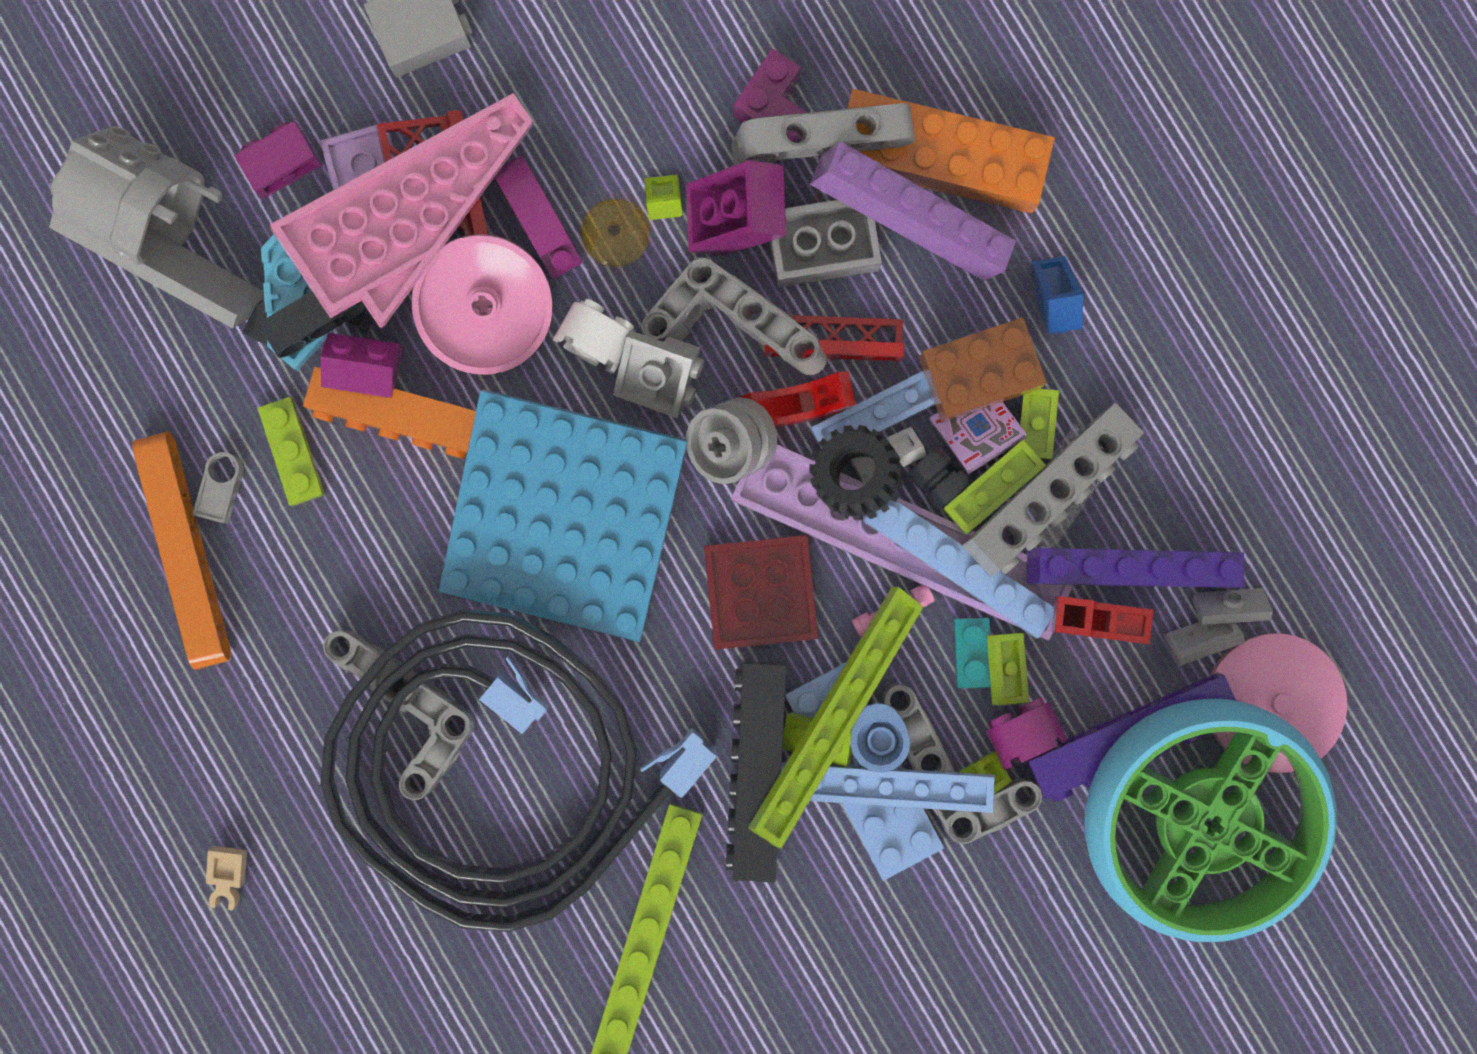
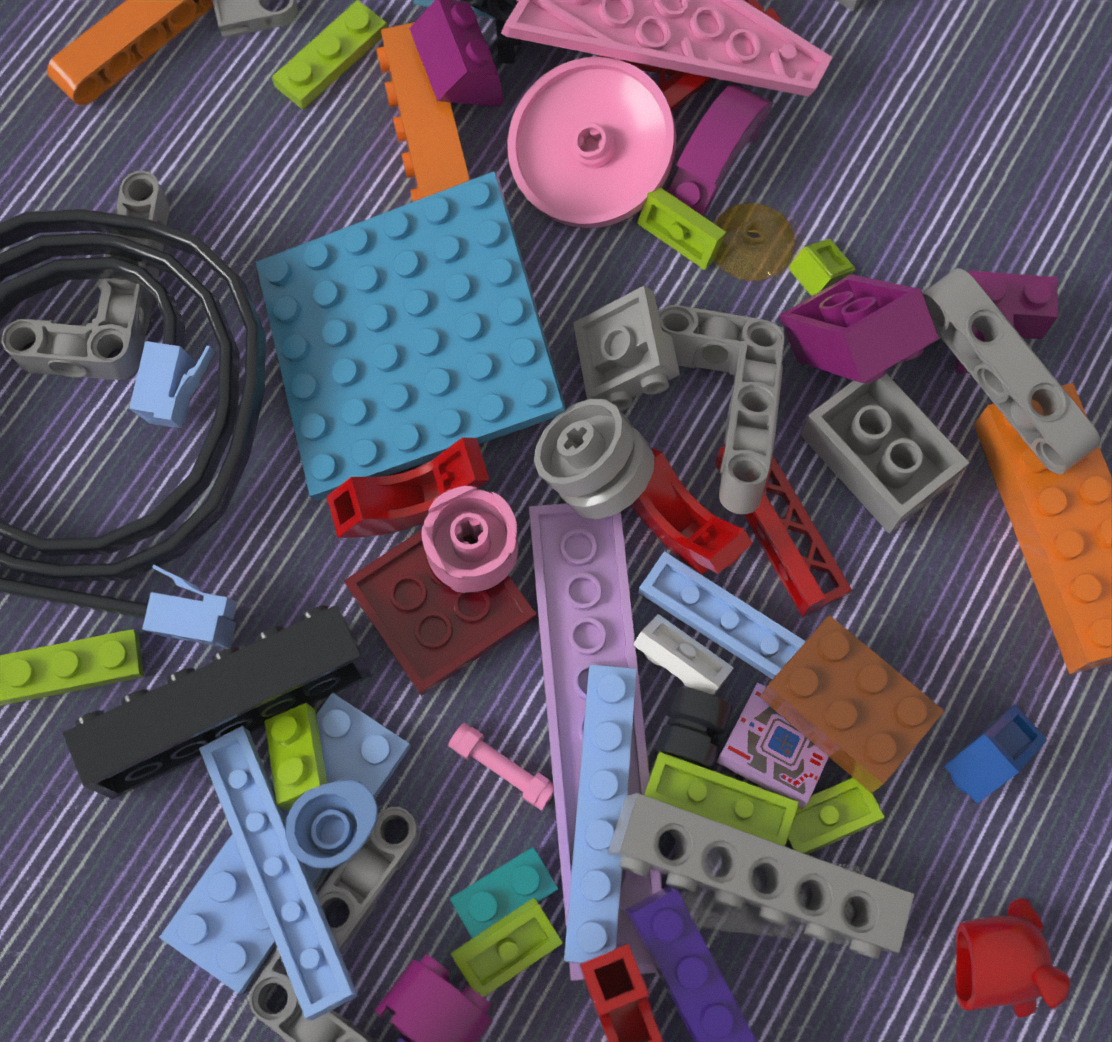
camera: 60 degrees right, 15 degrees down
white brick [553,298,634,374] -> none
lime plate [748,587,924,848] -> none
black tyre [809,425,904,521] -> none
medium lavender brick [810,141,1016,281] -> none
lime slope [959,751,1012,794] -> none
none -> red arch [326,437,489,538]
none -> bright pink brick [421,486,518,593]
none -> lime plate [637,187,726,270]
none -> red piece [955,898,1070,1018]

